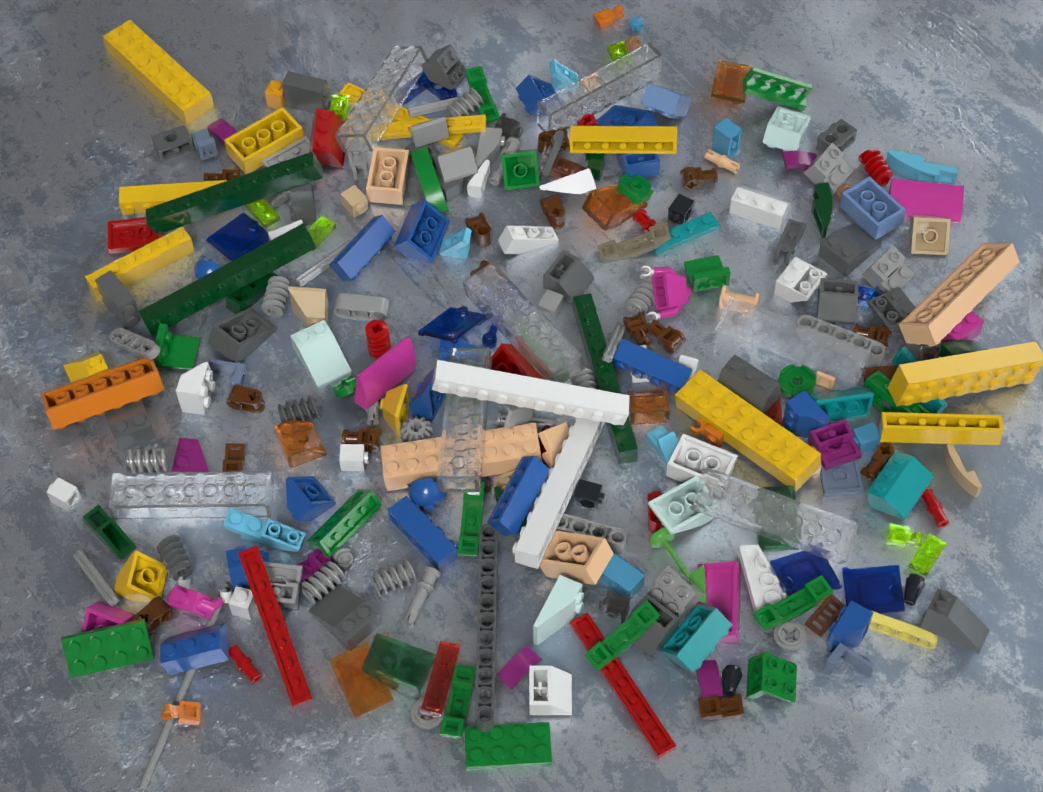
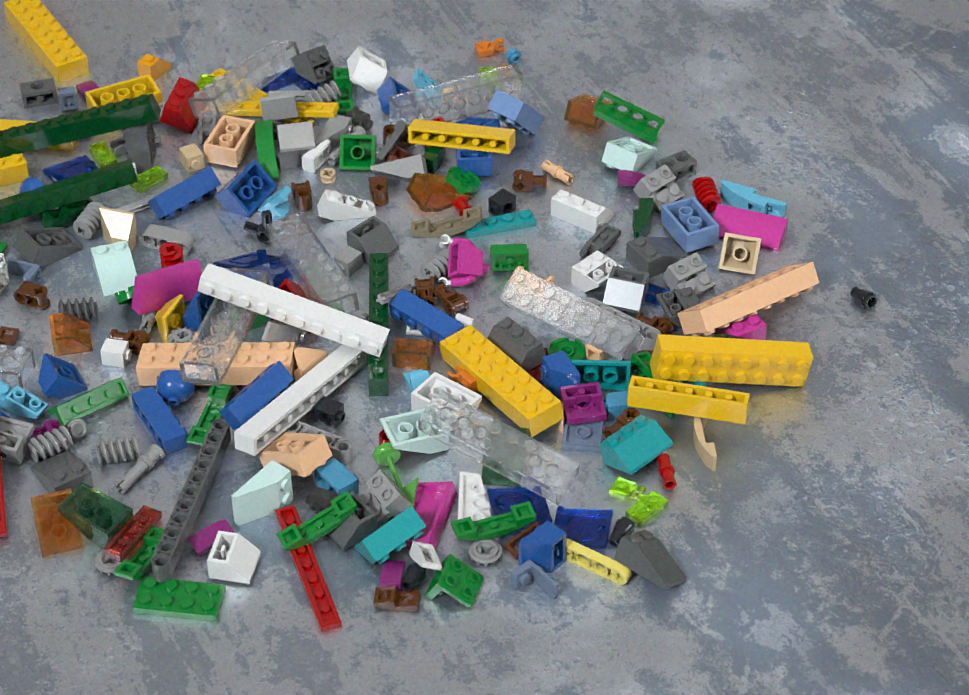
camera: 10 degrees right, 15 degrees down
dark grey brick [282,71,331,114] -> none
dark azure brick [712,118,742,159] -> none
none -> black axle [243,210,280,245]
none -> tan bush [320,168,336,184]
none -> white slope [347,46,387,94]
none -> white slope [409,542,442,570]

